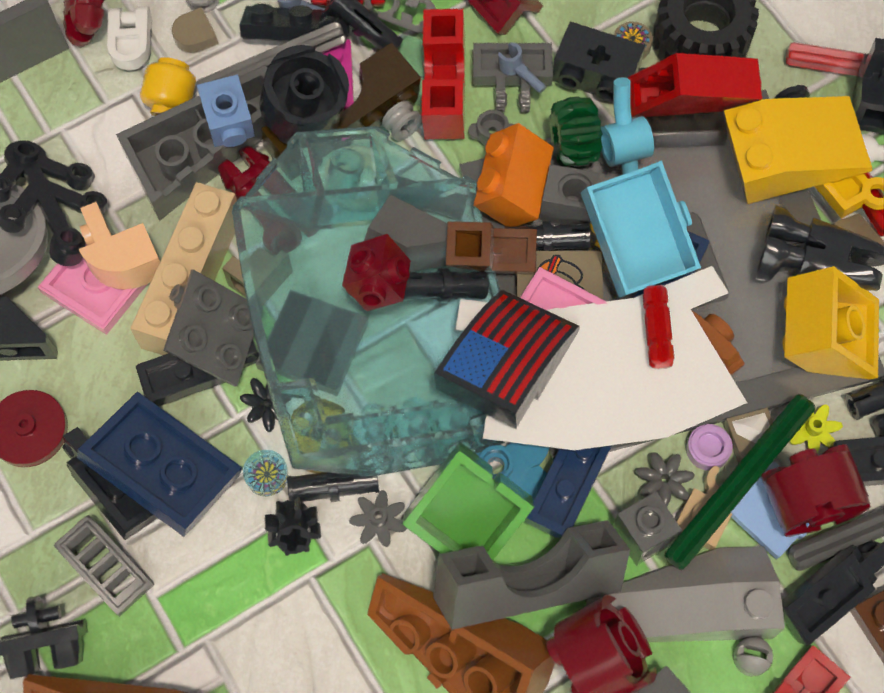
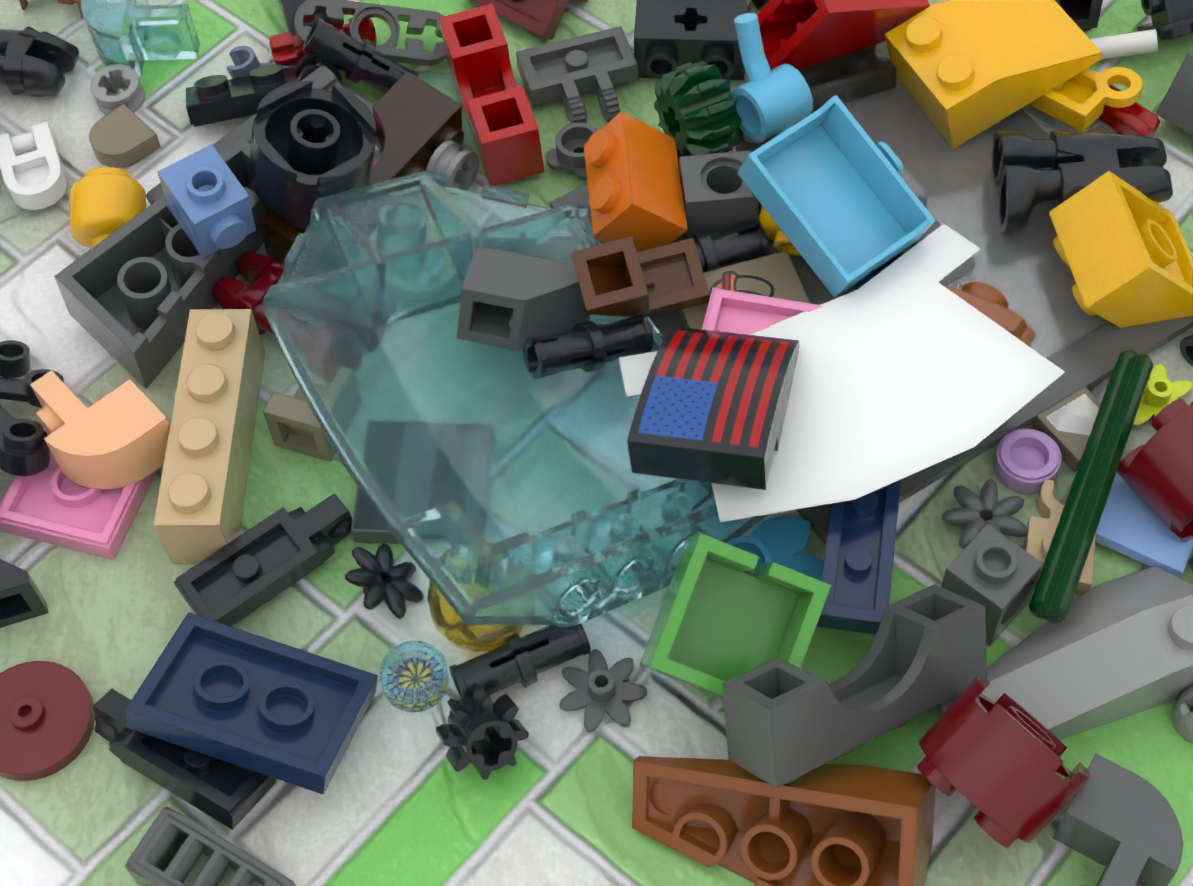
camera: 15 degrees left, 10 degrees down
dark grey hinge [163,269,262,387] -> none
dark red brick [342,233,411,311] -> none
sand blue hand [498,43,547,94] -> none
red axle [643,285,675,369] -> none

